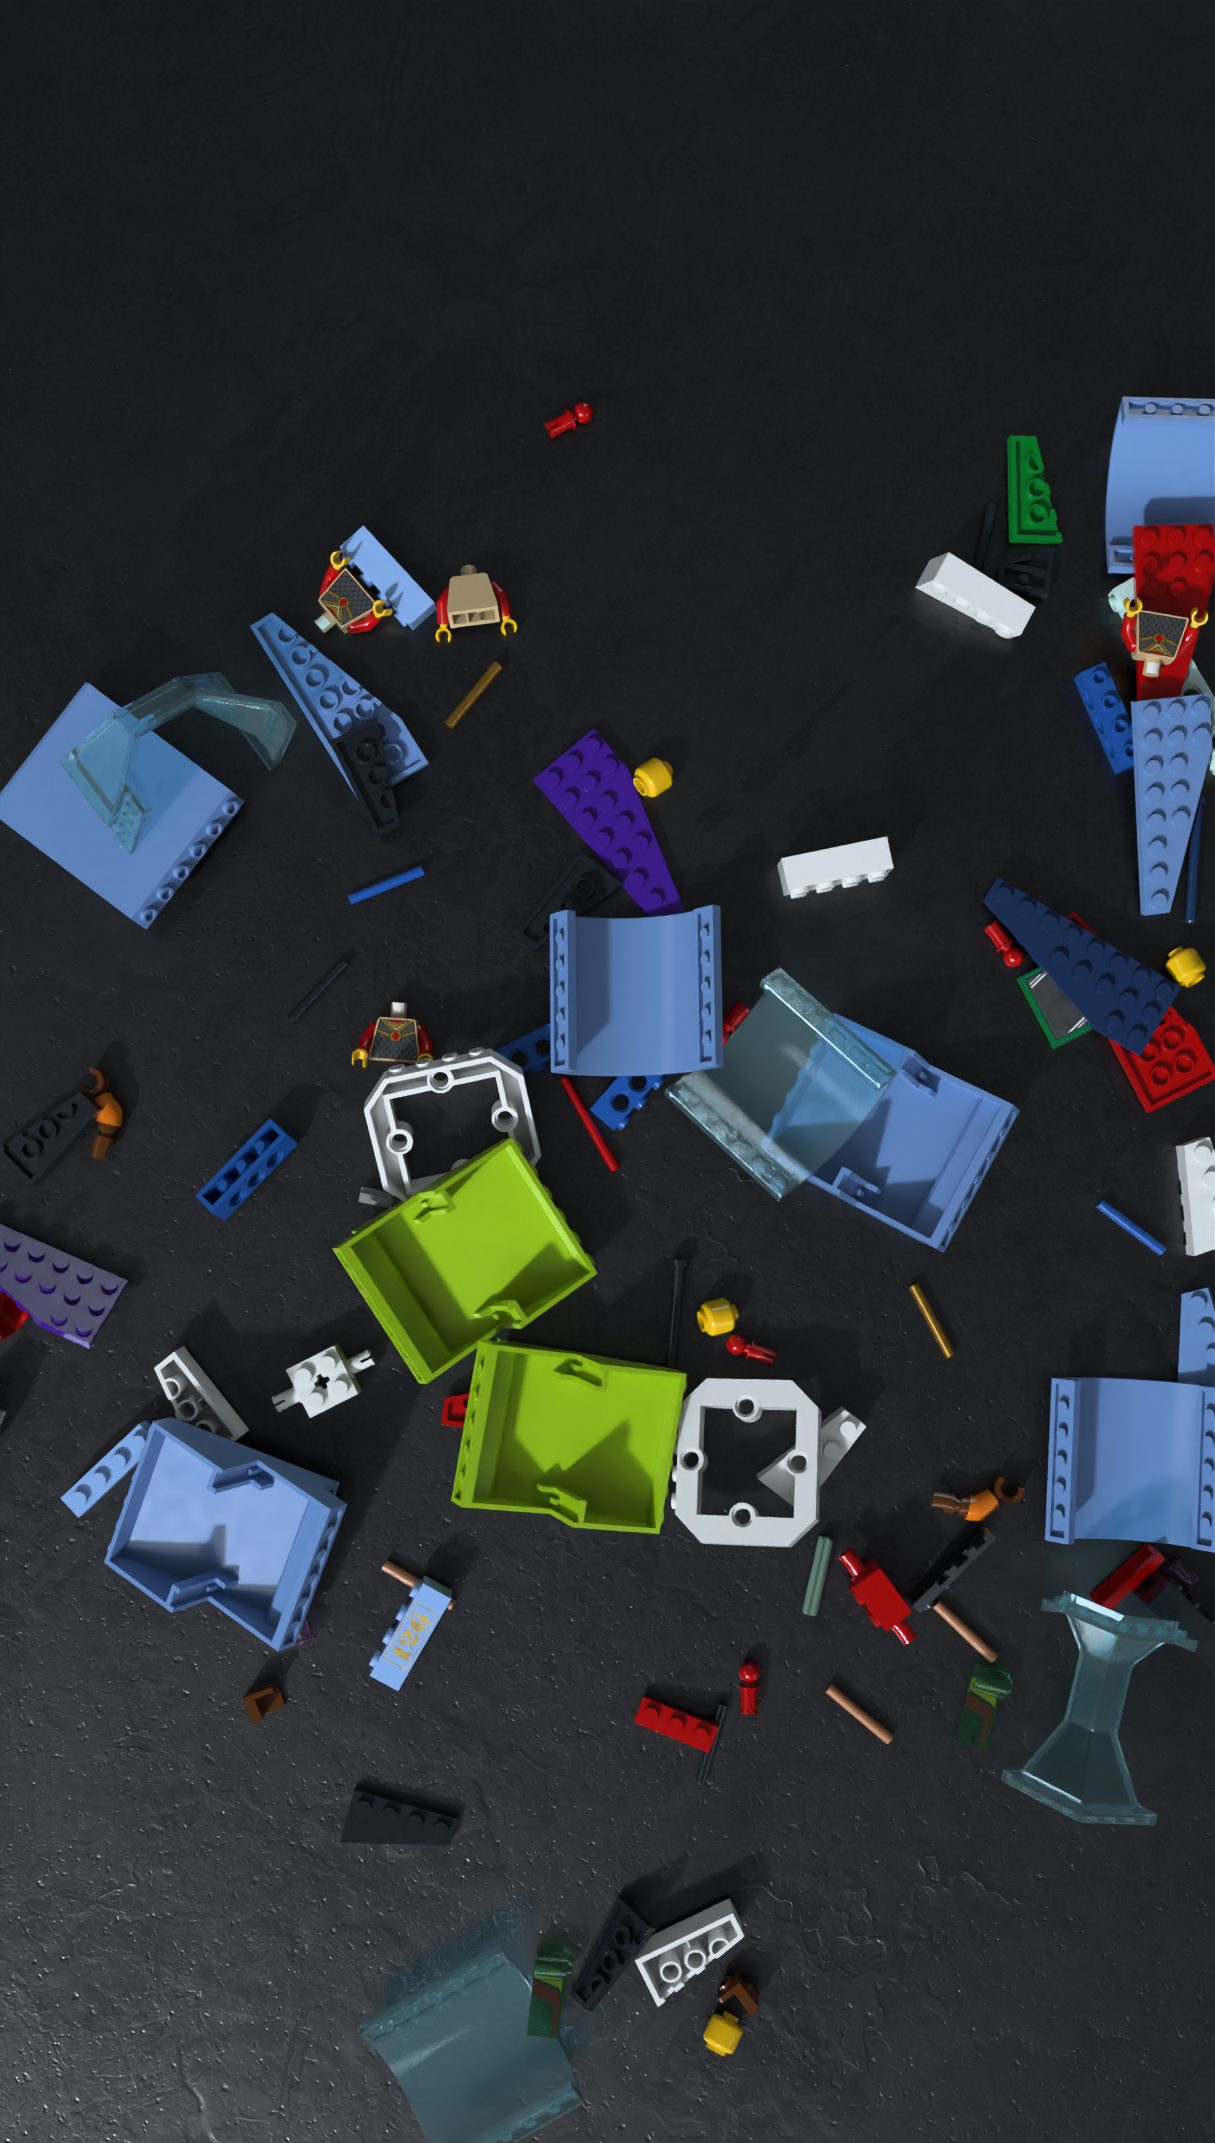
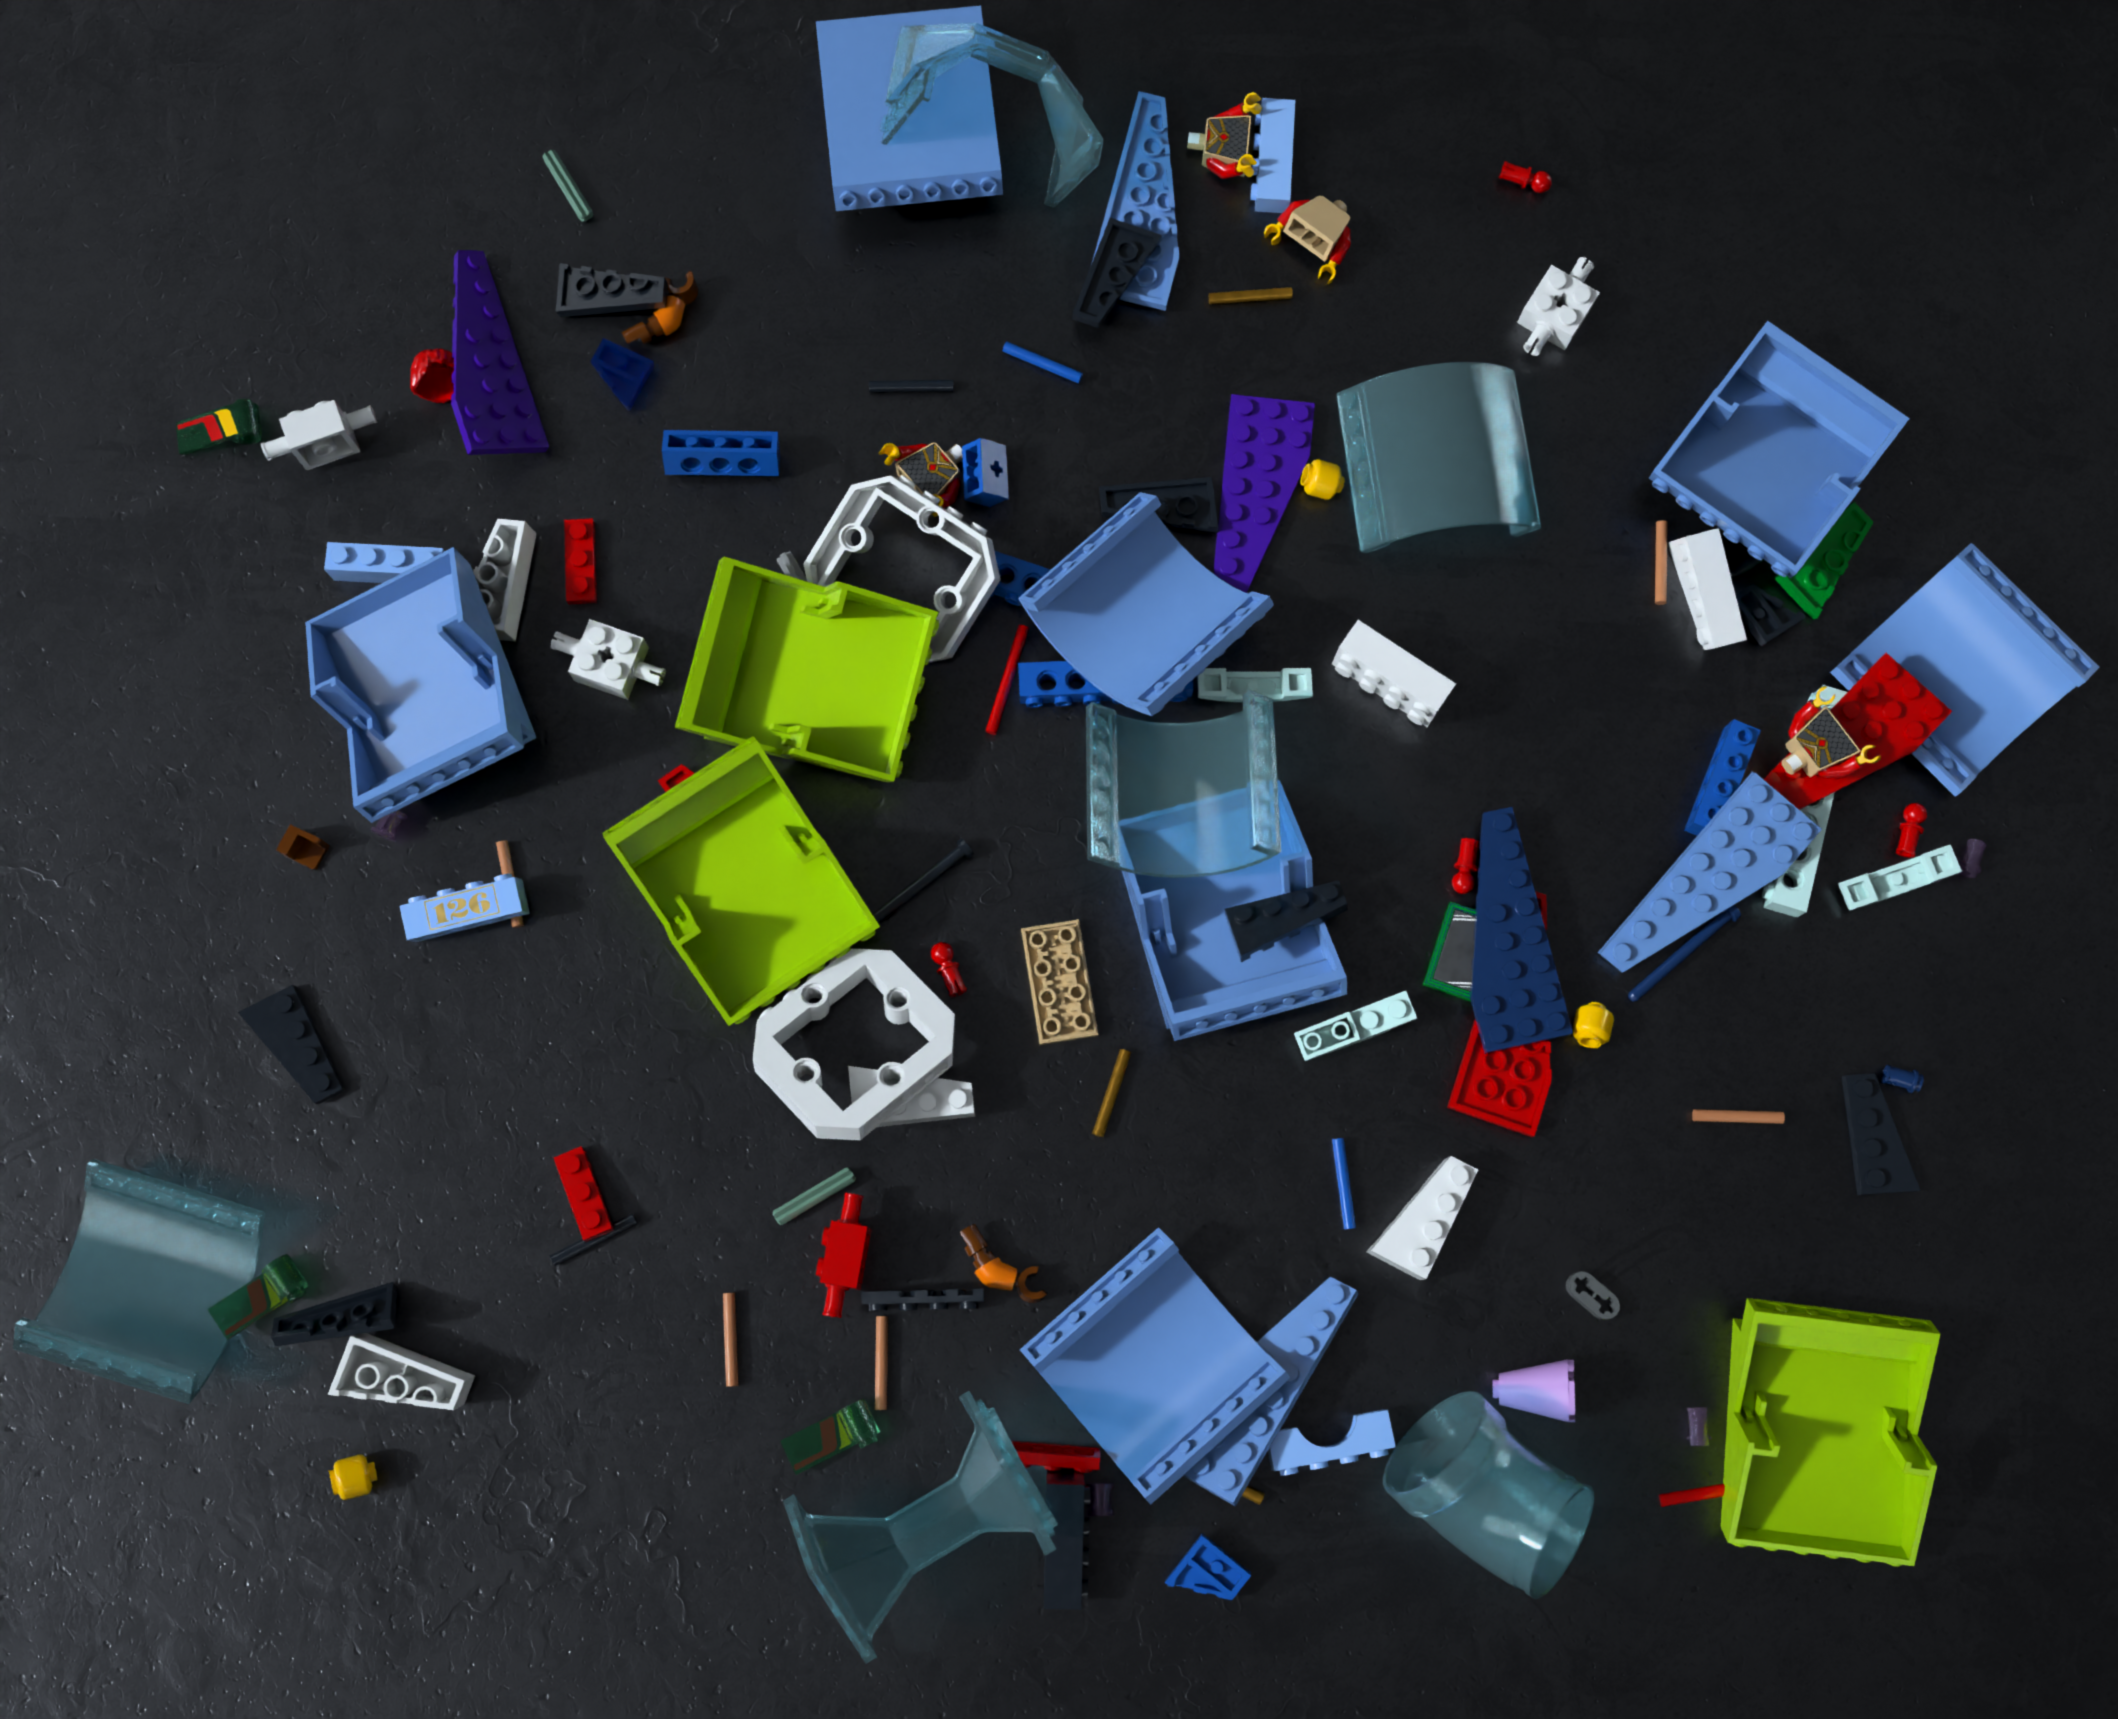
camera: 40 degrees right, 10 degrees down
yellow head [697,1298,739,1336] -> none
reddish brown bracket [717,1973,759,2015] -> none
red pin [723,1001,750,1046] -> none
red pin [739,1661,760,1715] -> none
none -> red plate [564,518,597,605]
none -> clear blue wing [590,338,655,411]
none -> blue brick [962,438,1009,507]
none -> tan tile [1021,919,1098,1045]
none -> light aqua slope [1197,668,1313,702]
none -> black wing [1225,880,1348,962]
none -> light aqua slope [1294,991,1418,1061]
none -> clear light blue panel [1336,362,1541,553]
none -> white brick [1517,257,1600,356]
none -> medium blue panel [1649,321,1910,578]
none -> nougat bar [1655,521,1668,605]

